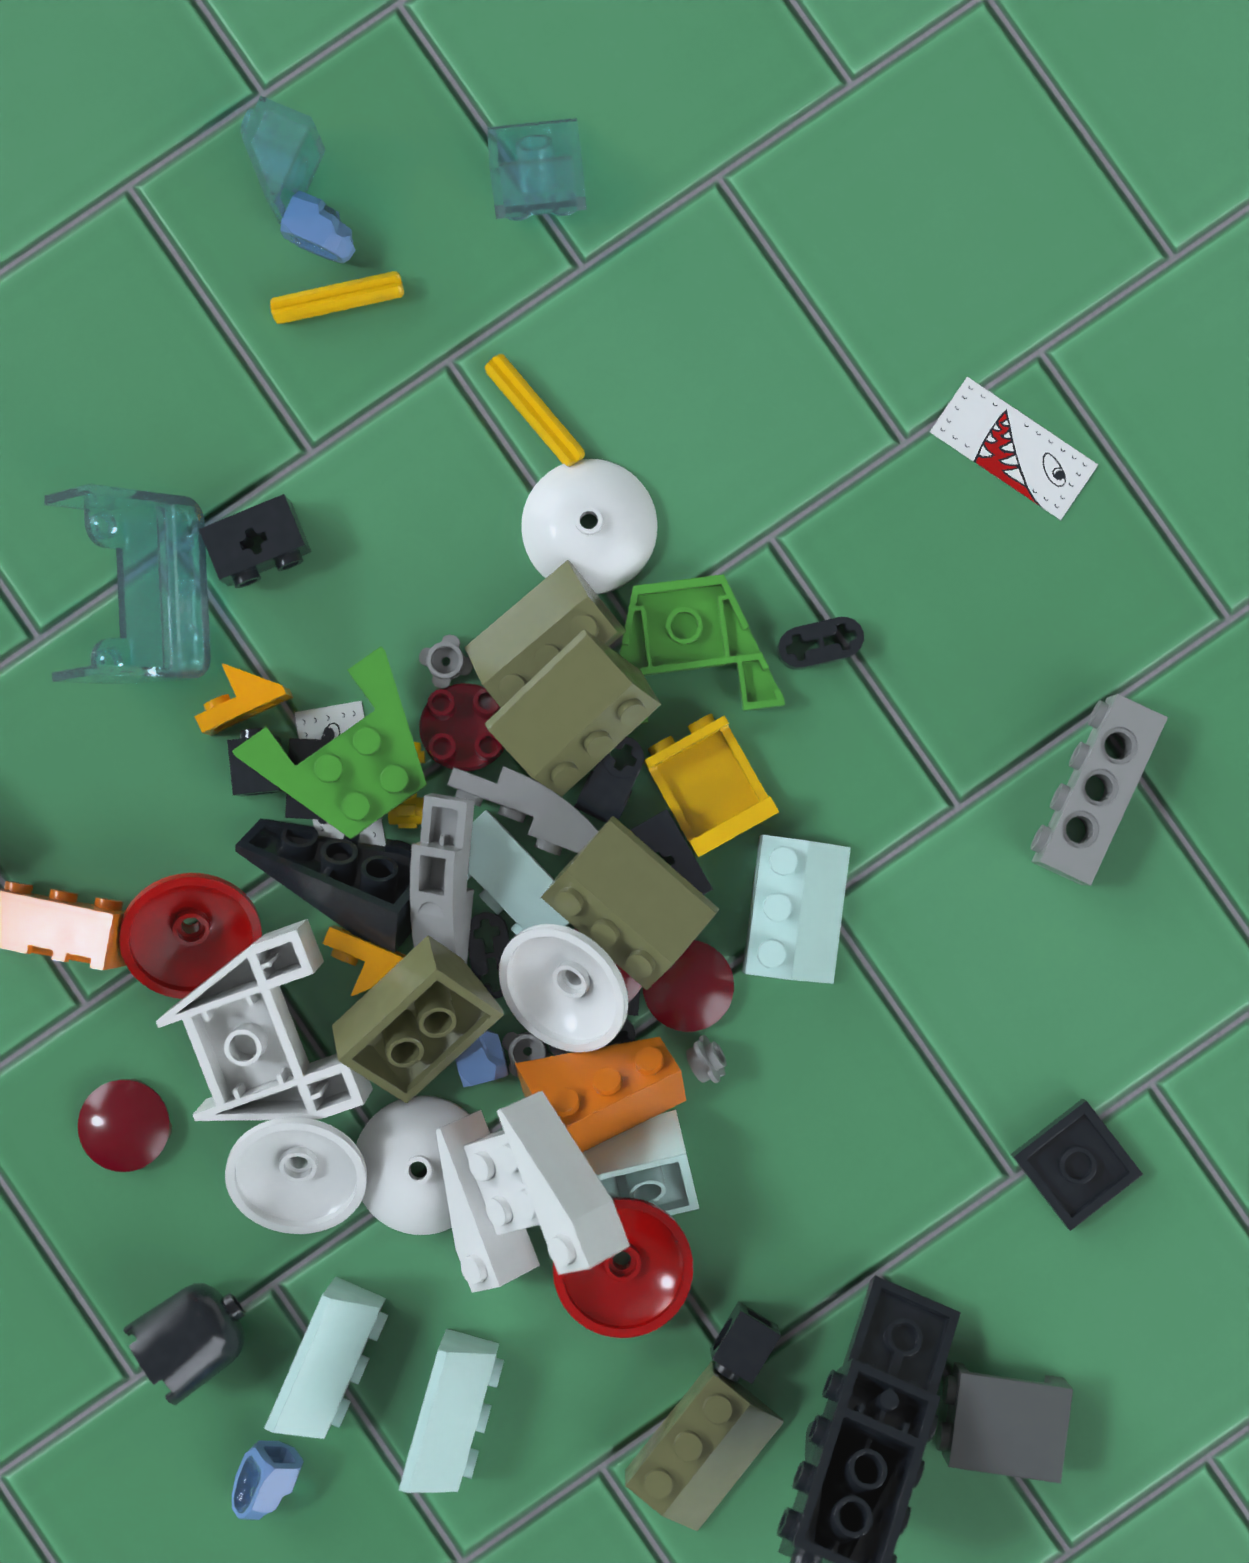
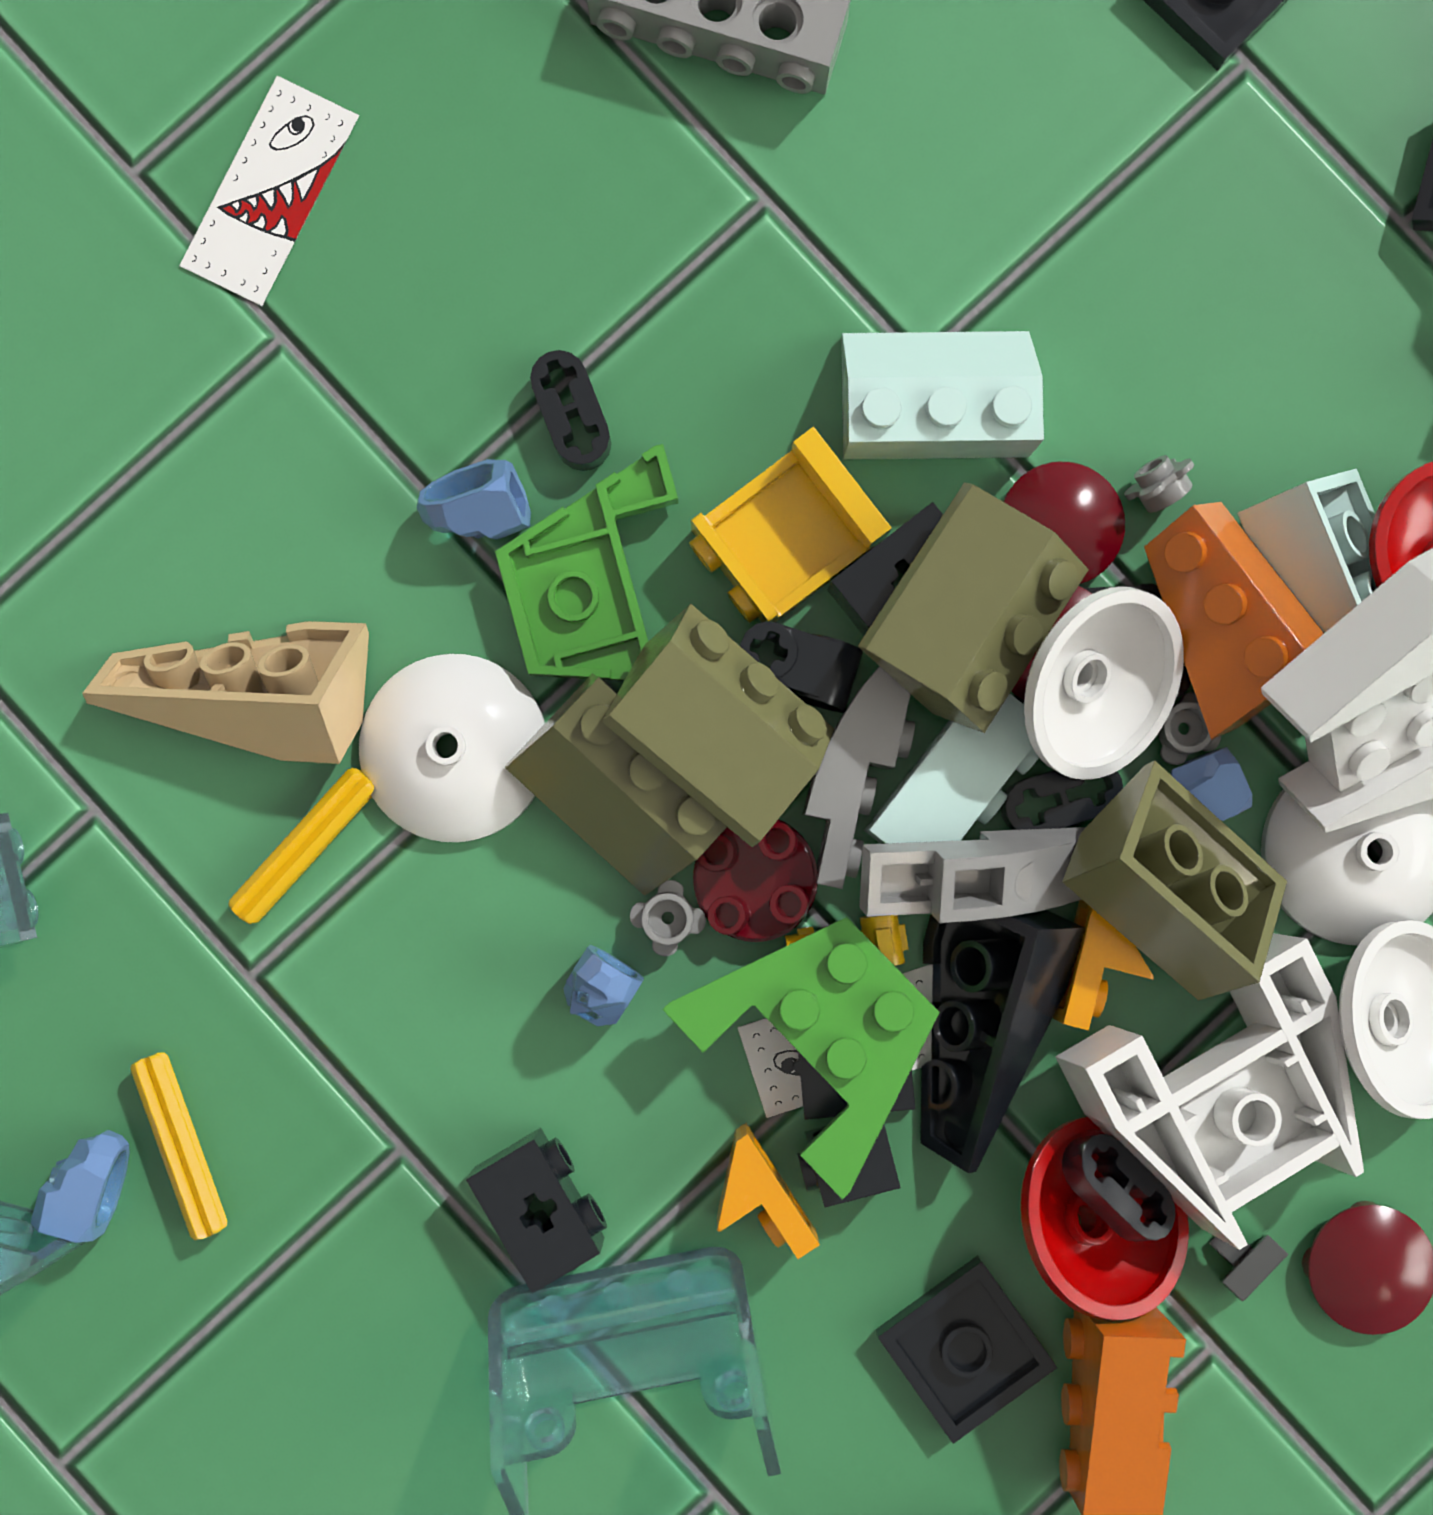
camera: 100 degrees left, 0 degrees up
none -> tan wedge [82,621,369,764]
none -> medium blue rock [416,459,531,540]
none -> medium blue rock [563,944,644,1026]
none -> black tile [875,1255,1057,1444]
none -> black beam [1062,1134,1176,1242]
none -> dark grey tile [1209,1235,1289,1302]

